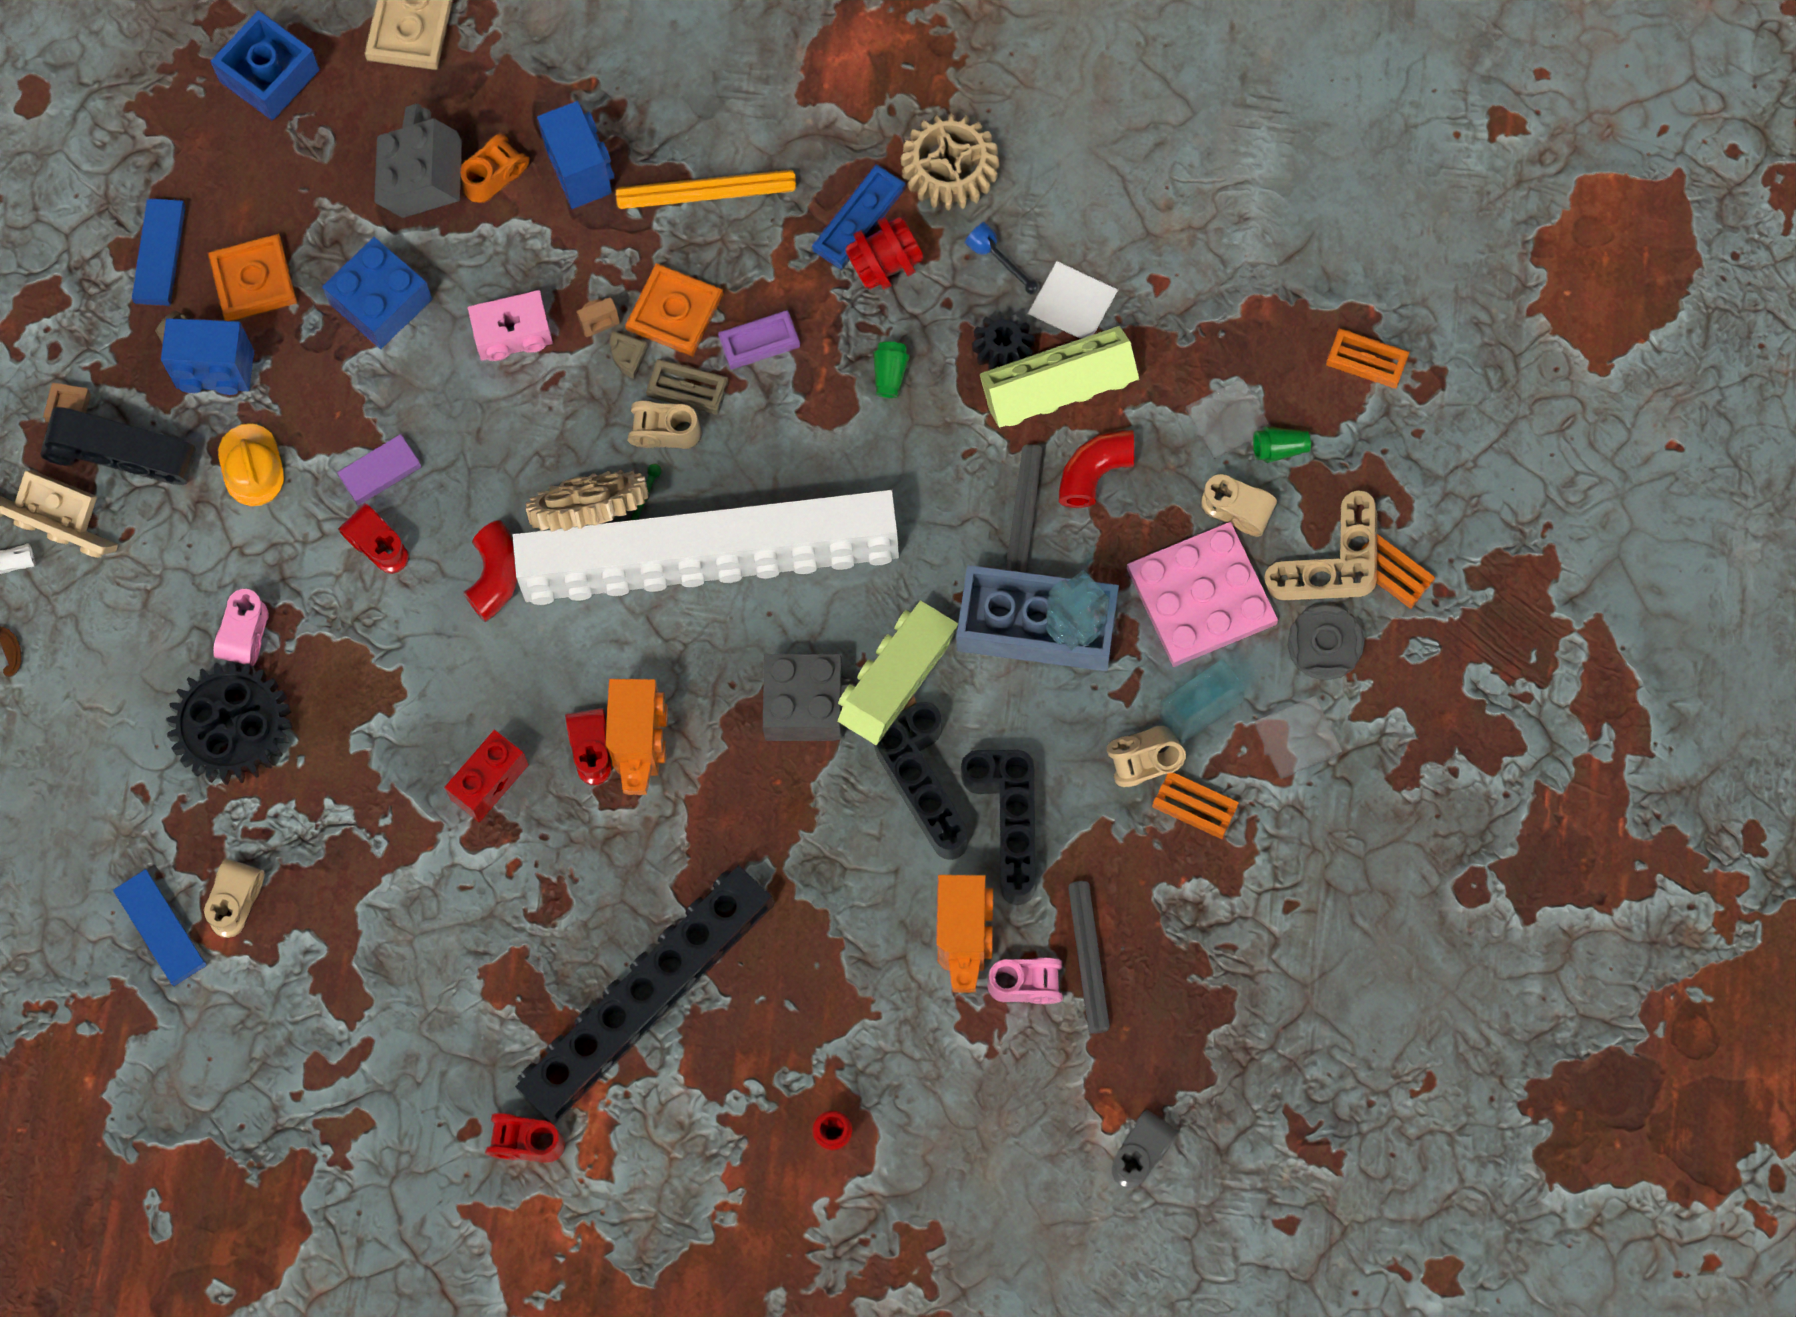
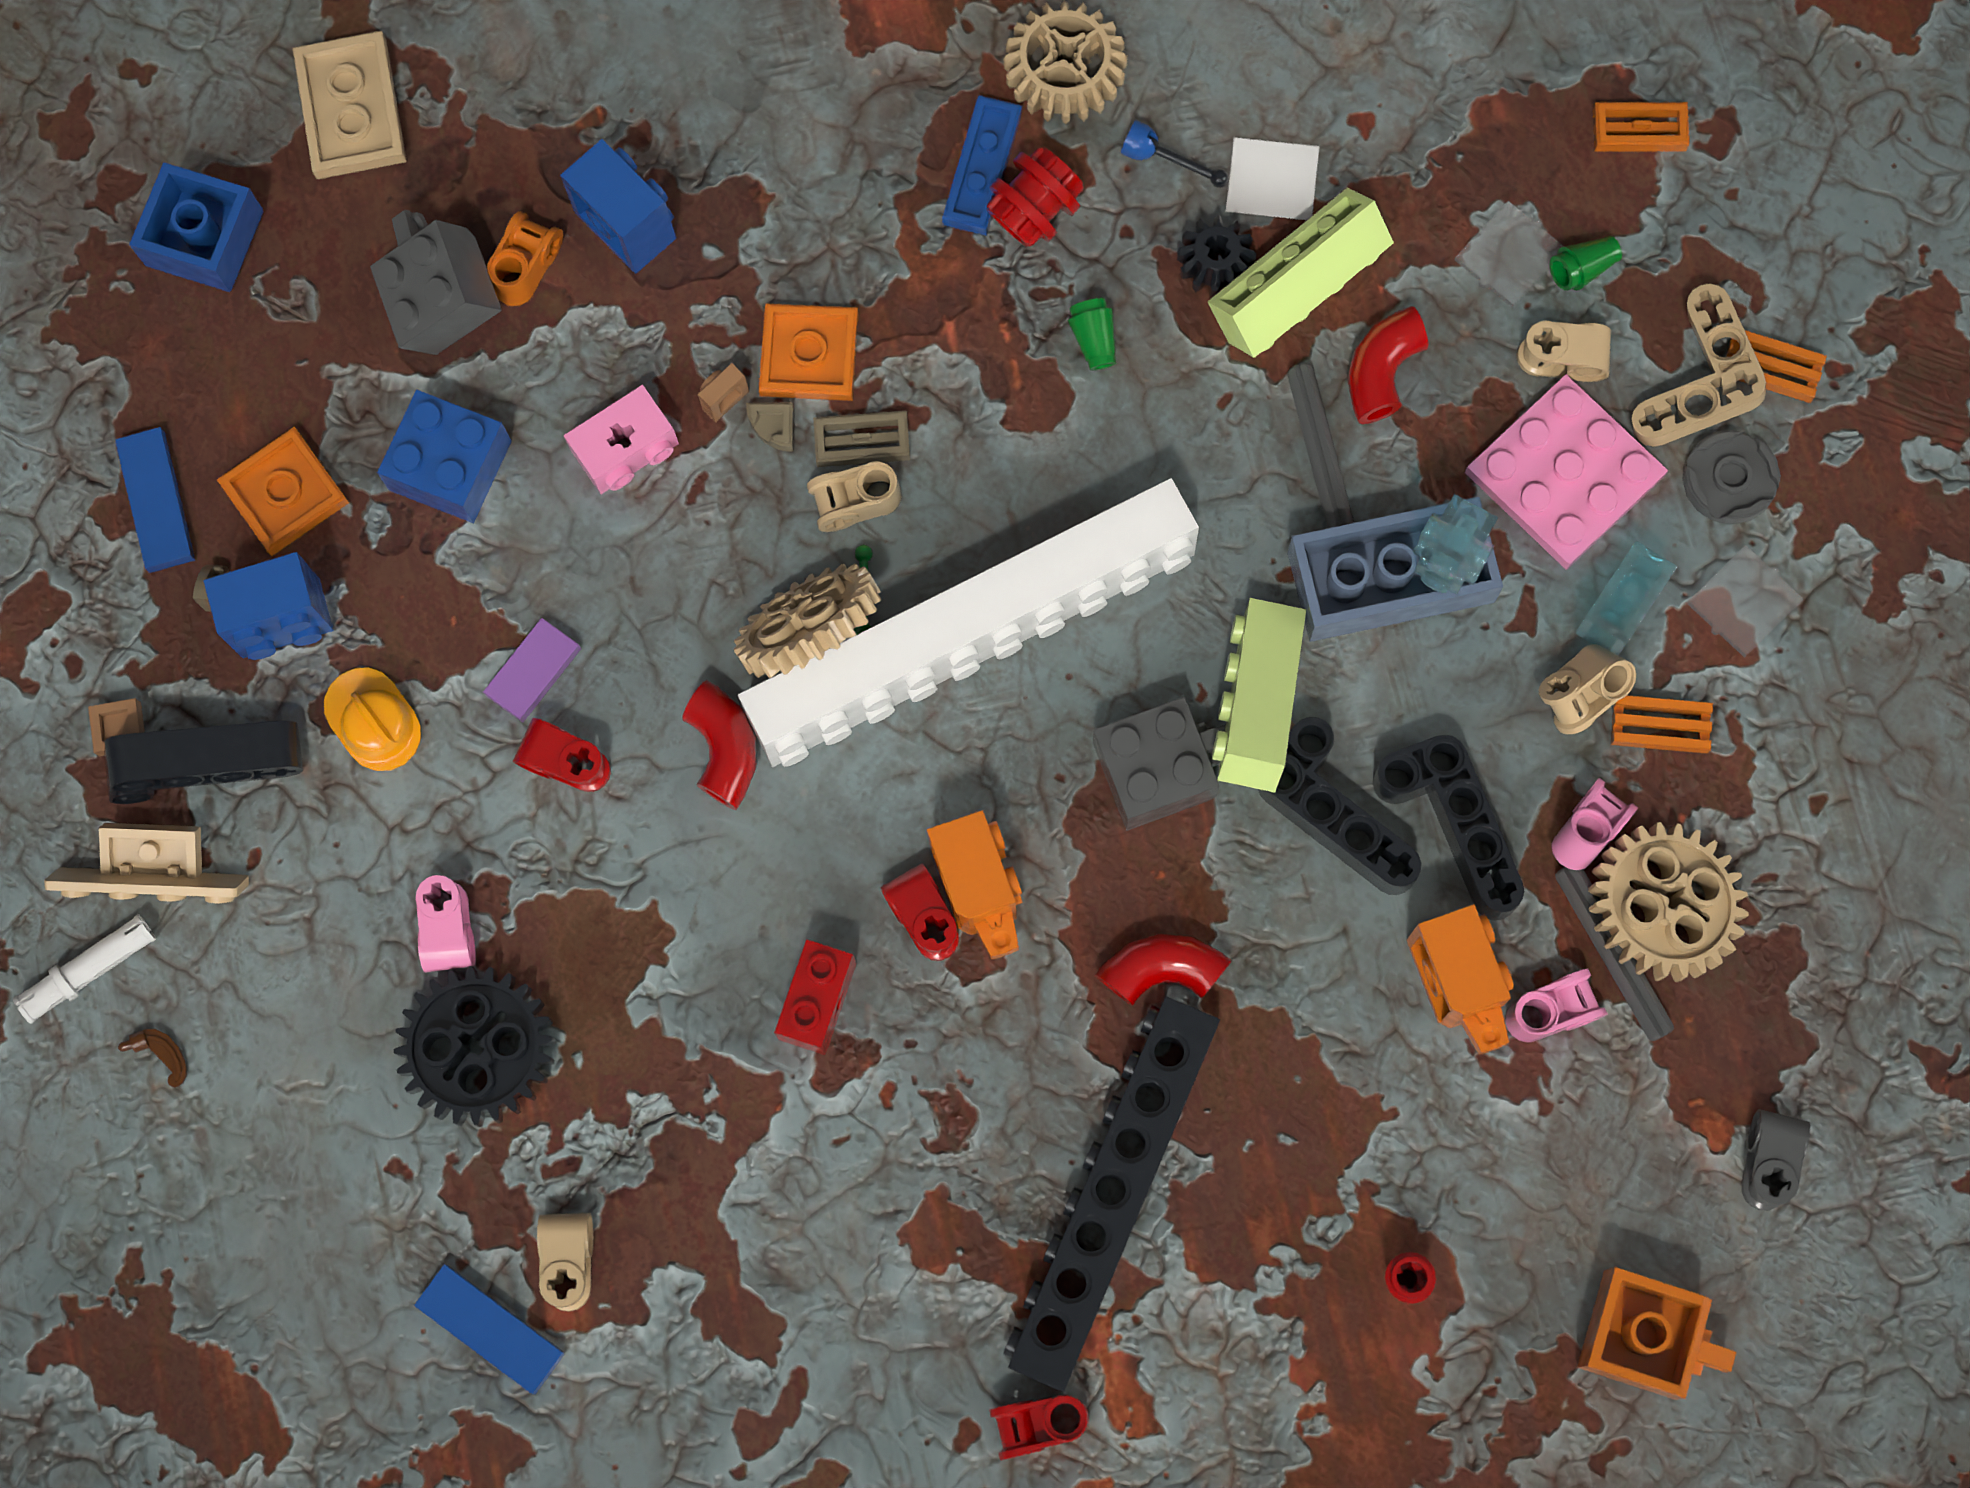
camera: 20 degrees left, 5 degrees up
light orange axle [616,170,796,209] -> none
medium lavender tile [718,310,800,370] -> none
none -> red cylinder [1095,933,1232,1006]
none -> bright pink piece [1552,778,1638,870]
none -> orange hinge [1577,1267,1736,1400]
none -> tan gear [1588,822,1749,982]

